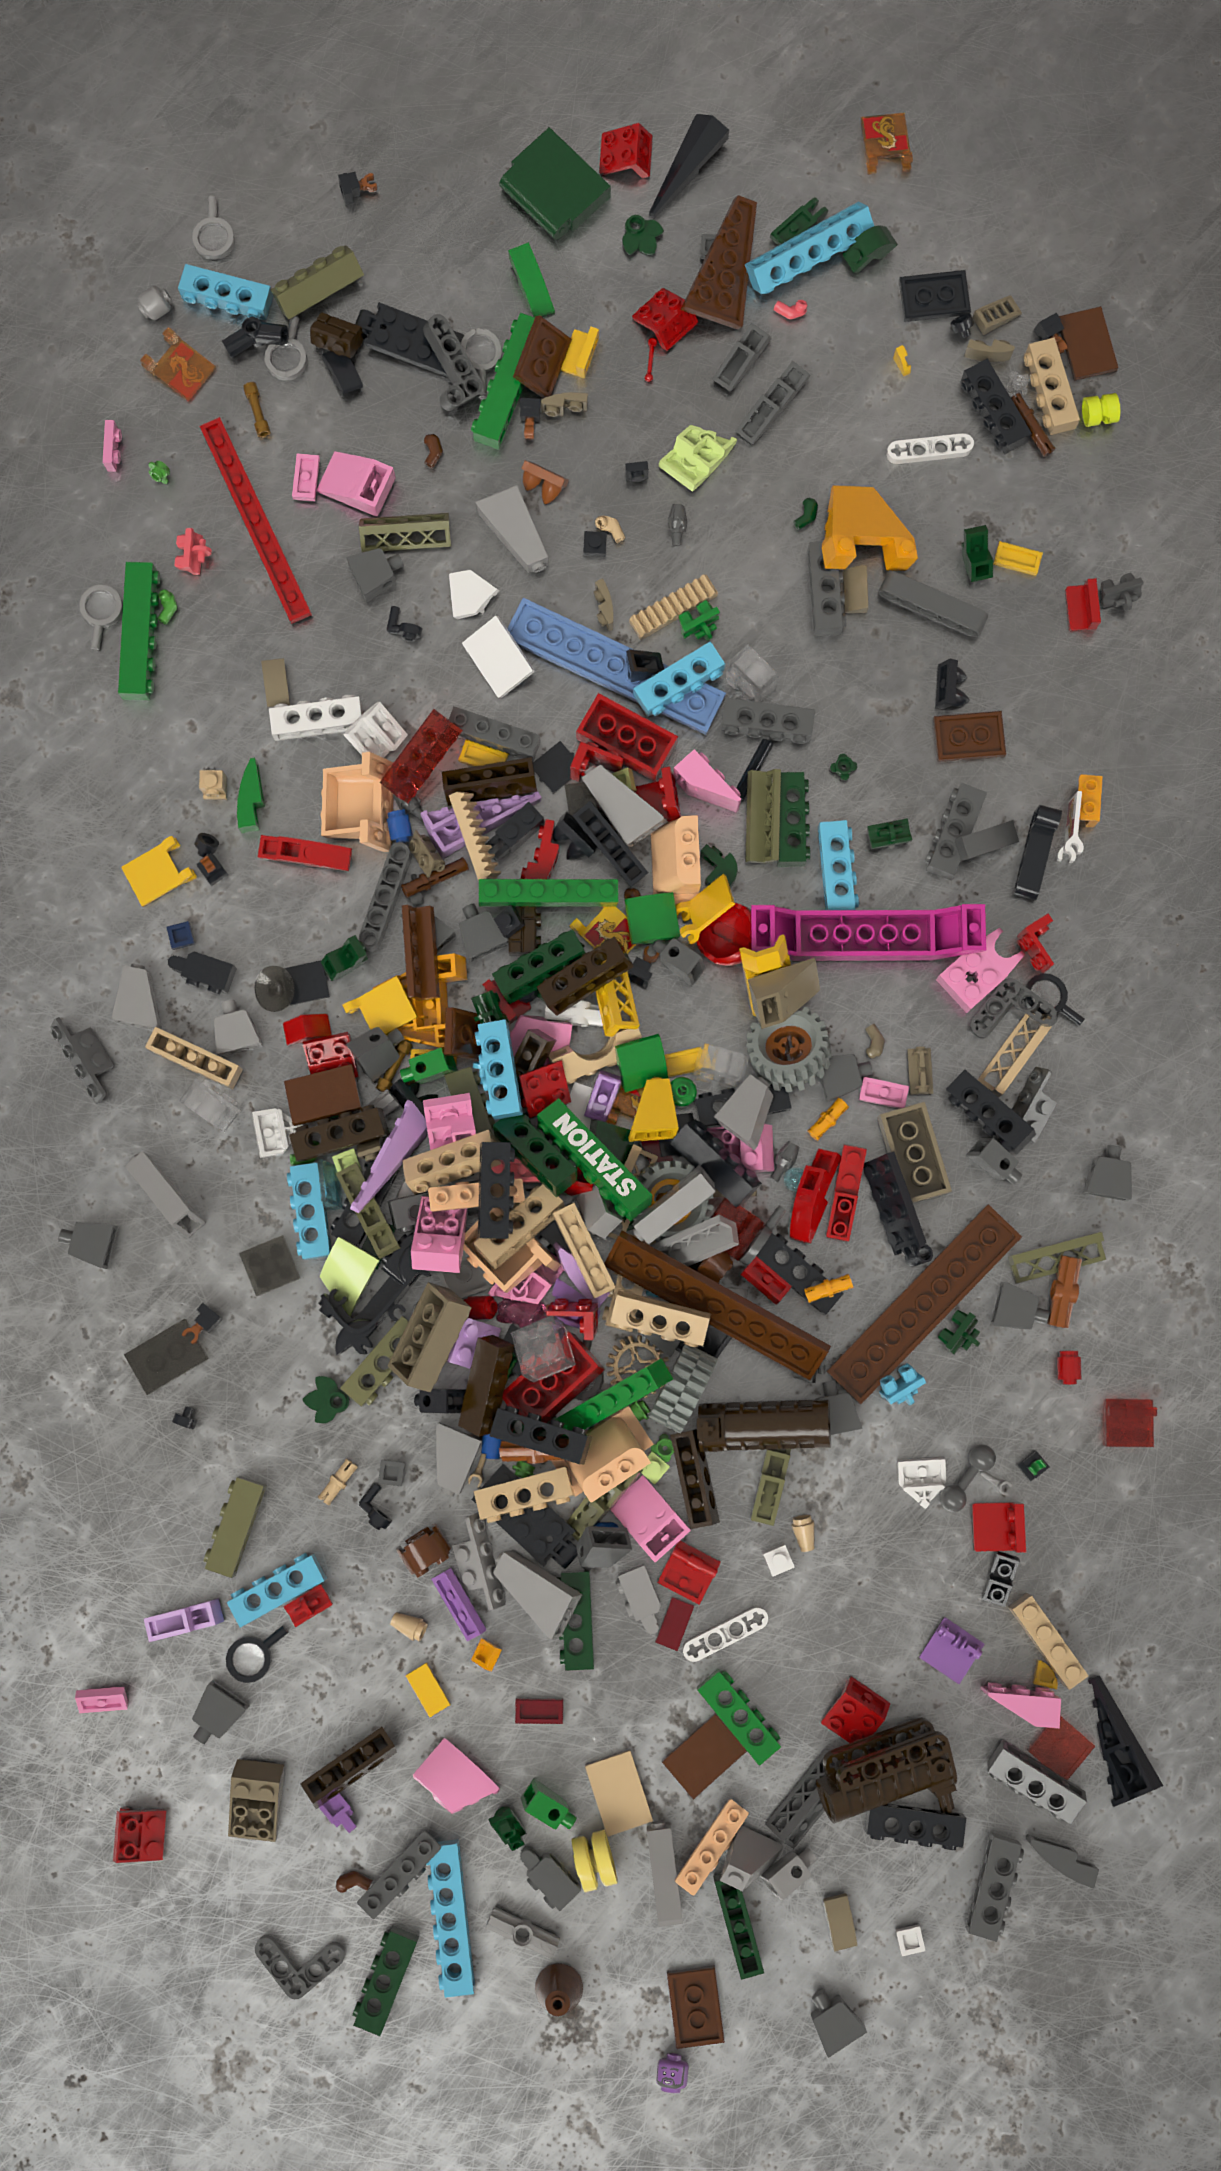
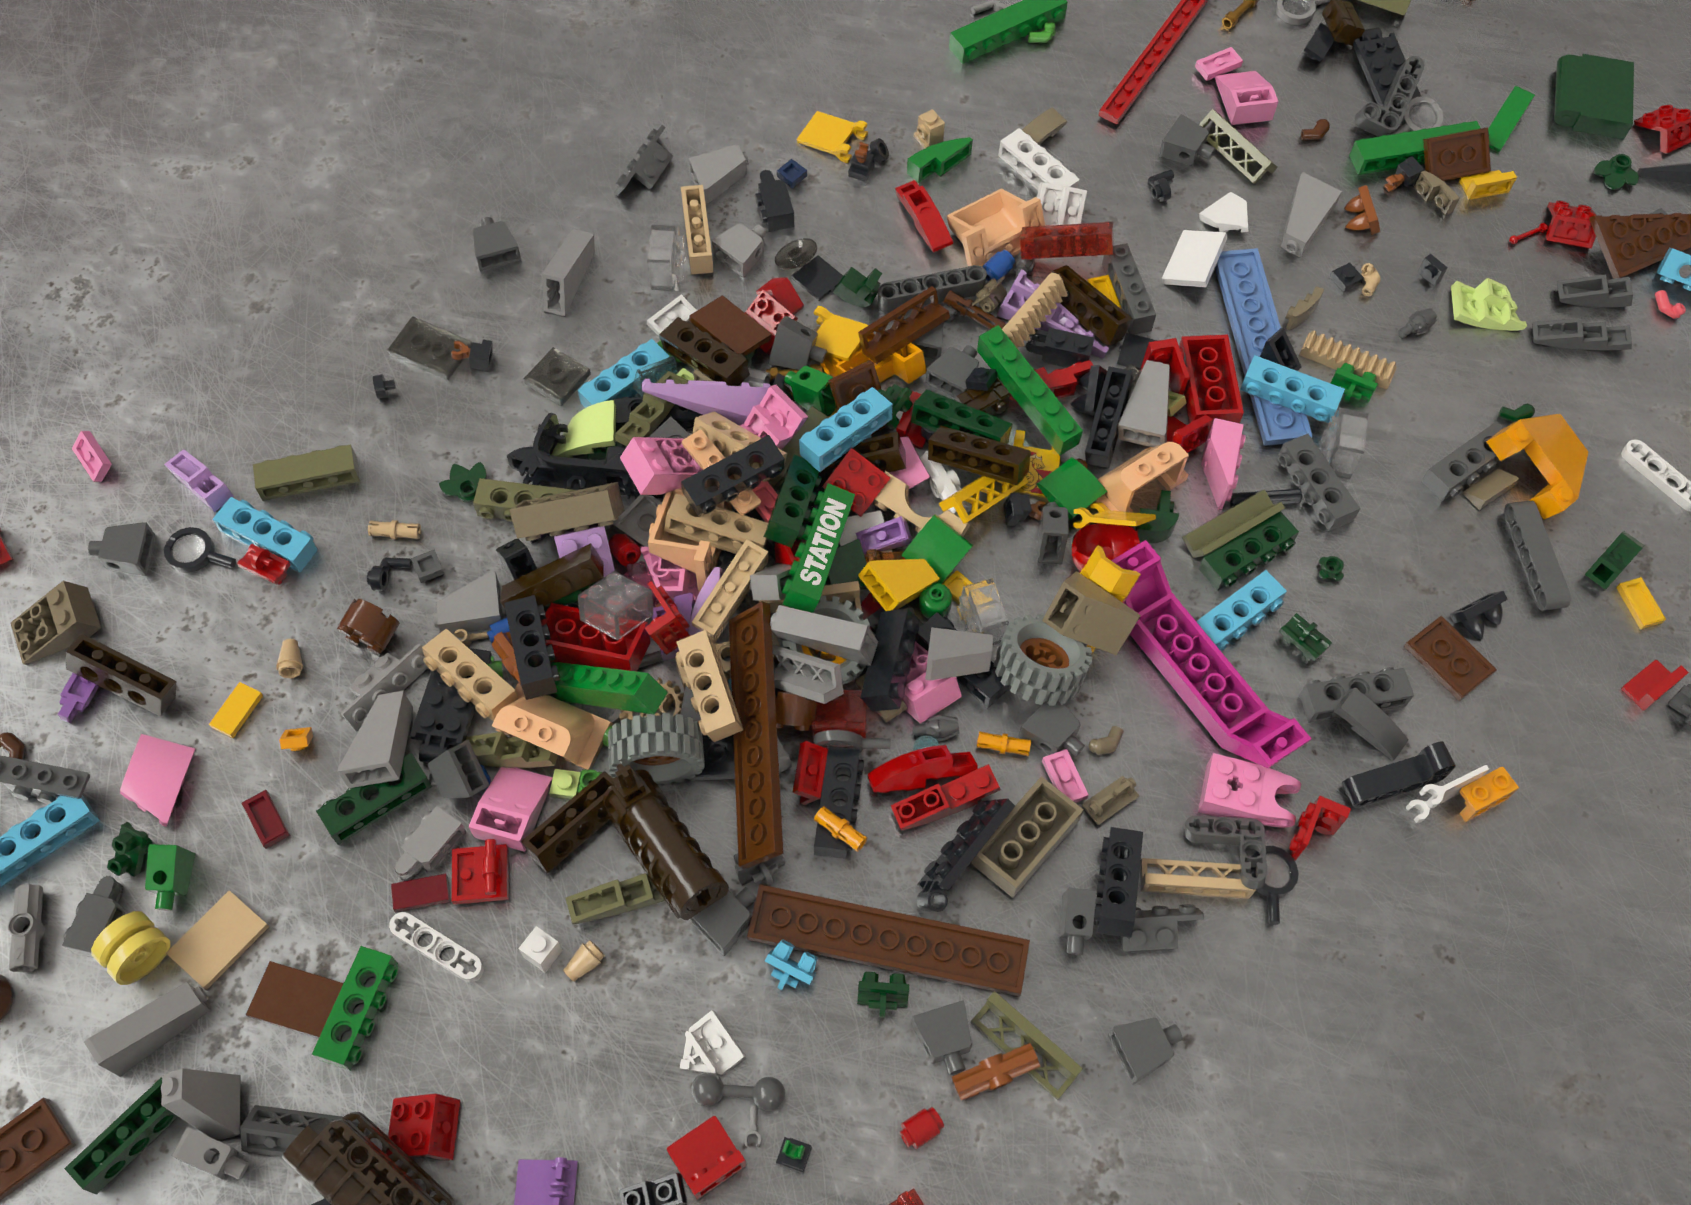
camera: 55 degrees right, 20 degrees down
coral hips [175,528,212,575] -> none
medium lavender plate [431,1568,486,1641] -> none
light nougat bracket [675,1799,749,1896] -> none

